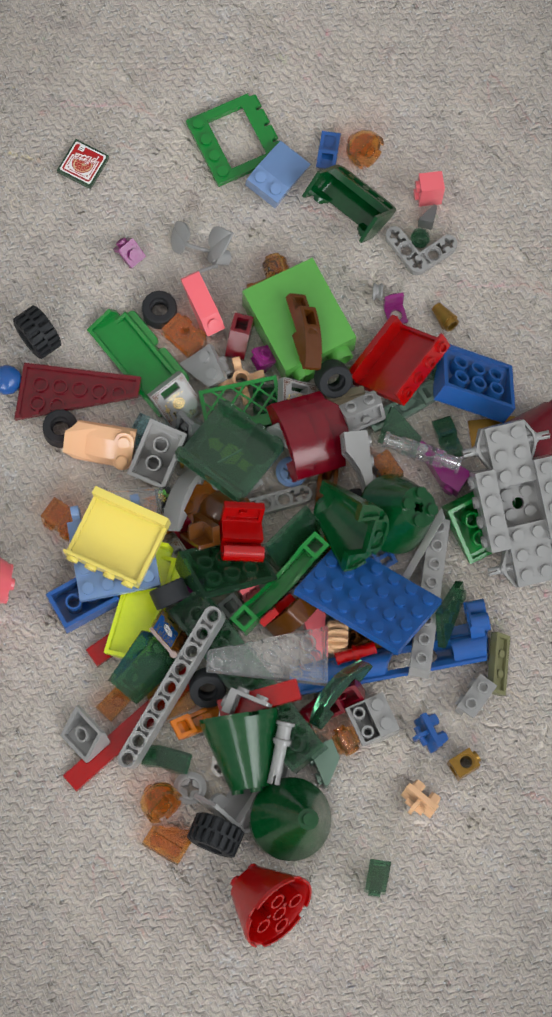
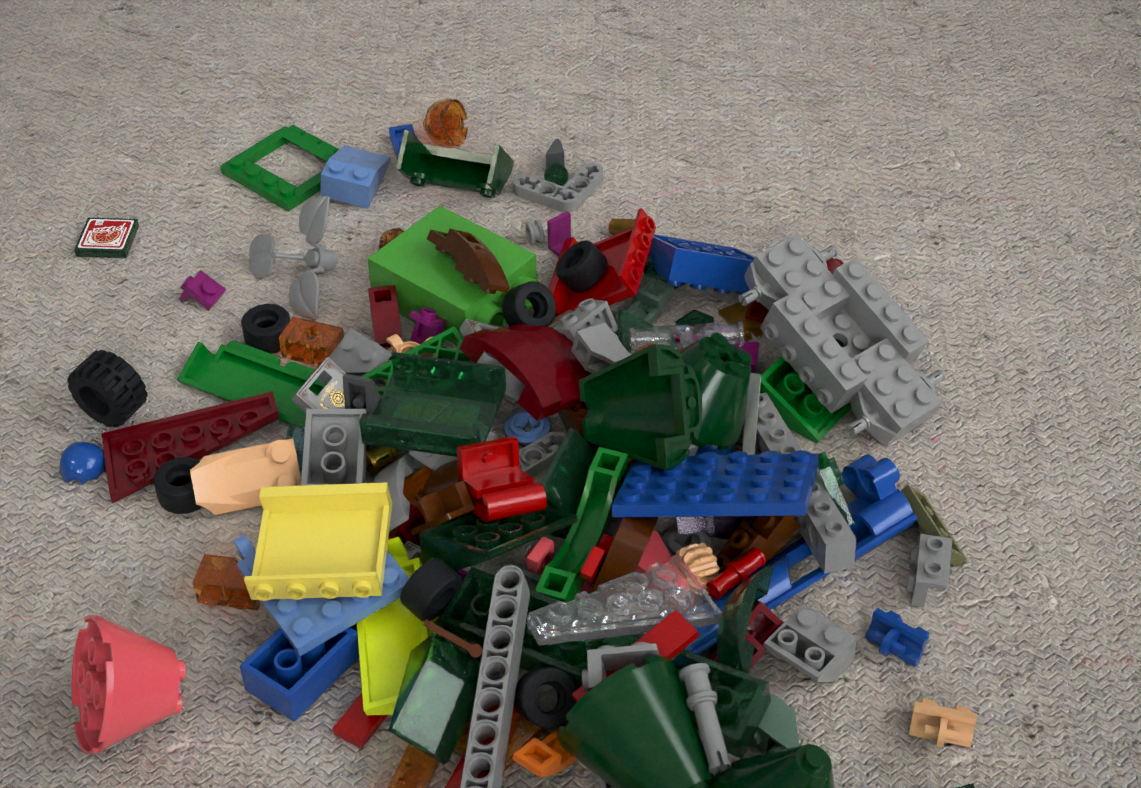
camera: 20 degrees left, 30 degrees down
coral slope [180,271,225,337] -> none
clear orange head [331,724,361,757] -> none
coral brick [413,171,445,207] -> none
pearl gold brick [447,748,481,781] -> none
none -> black tyre [556,240,608,292]

